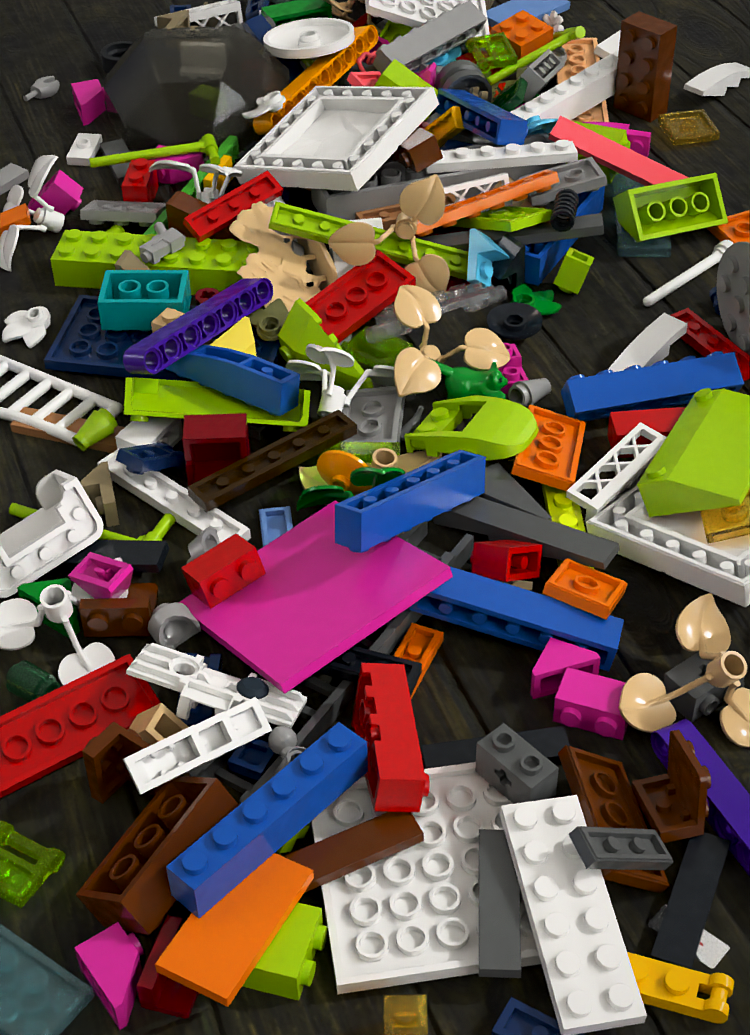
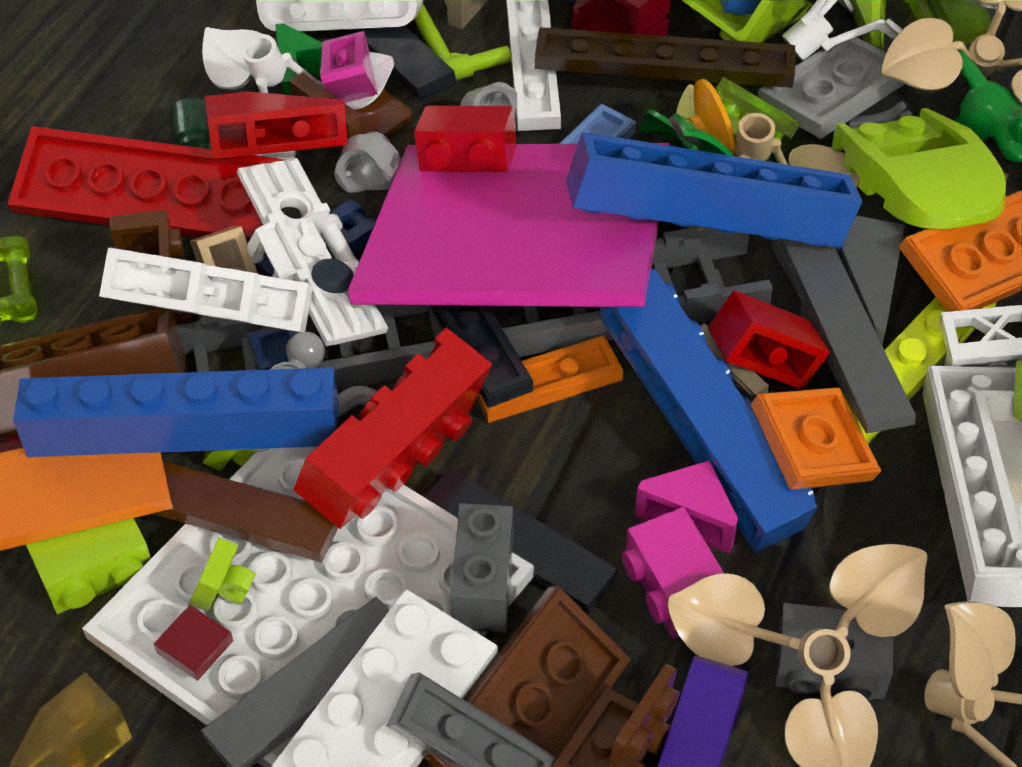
camera: 45 degrees right, 10 degrees up
none -> dark red tile [153,605,234,681]
none -> lime tile [189,537,256,612]
none -> red slope [204,92,348,159]

